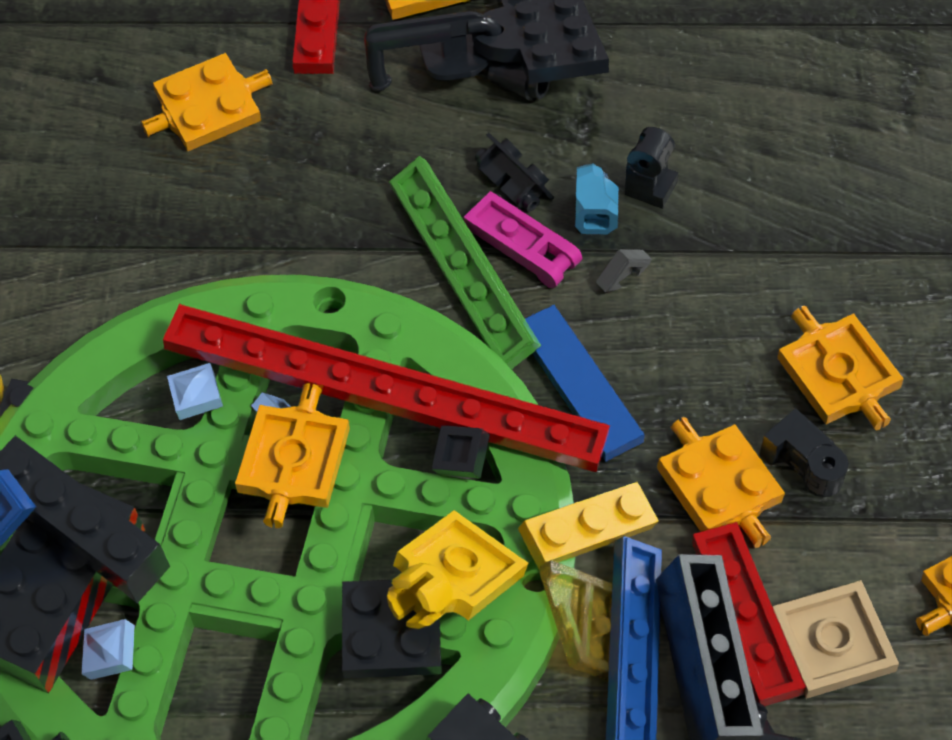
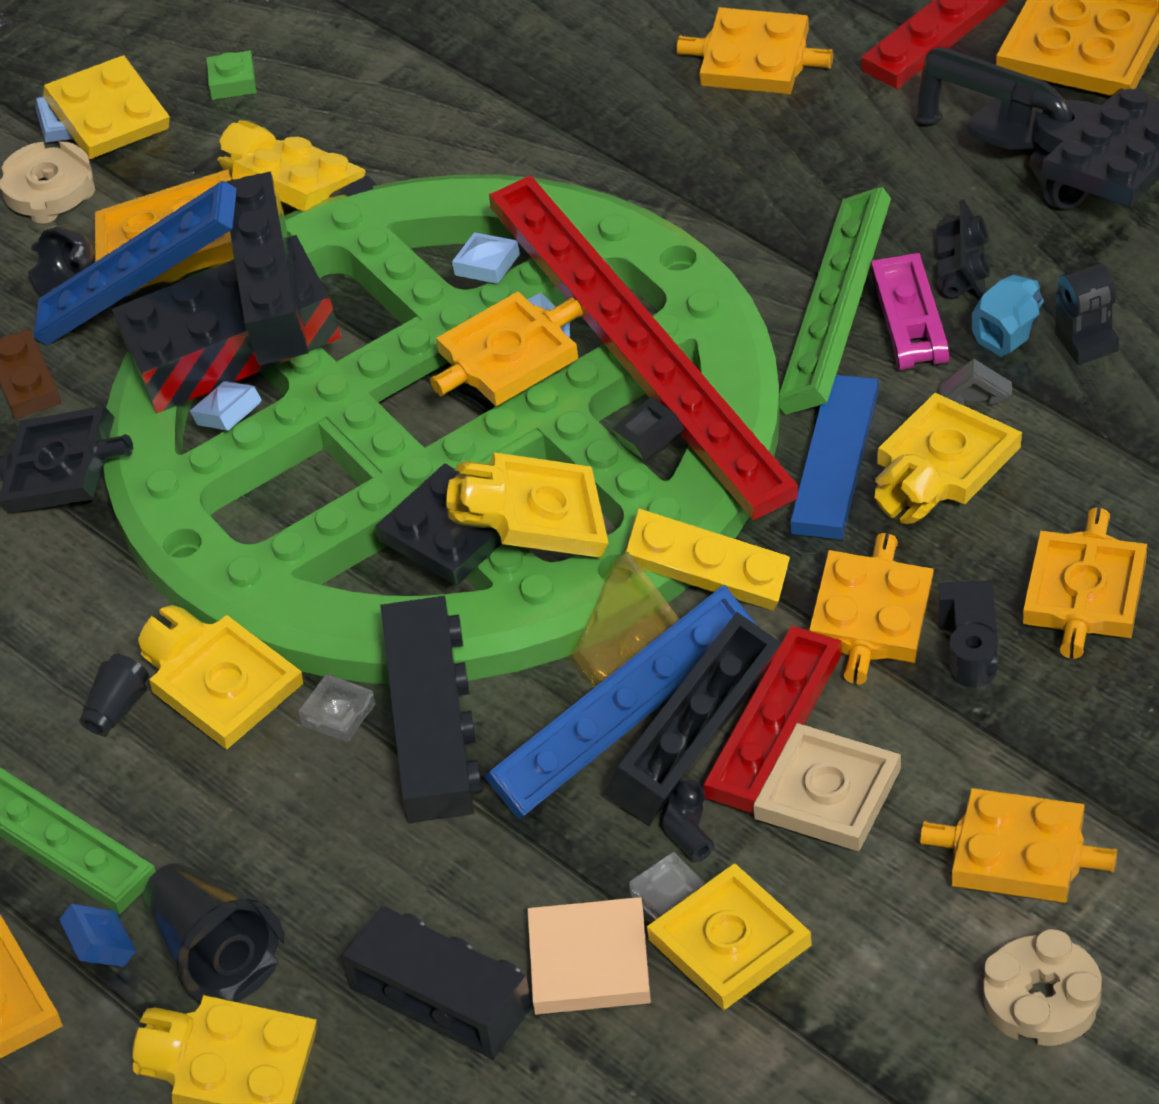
camera: 45 degrees right, 10 degrees down
none -> yellow plate [875,393,1022,524]

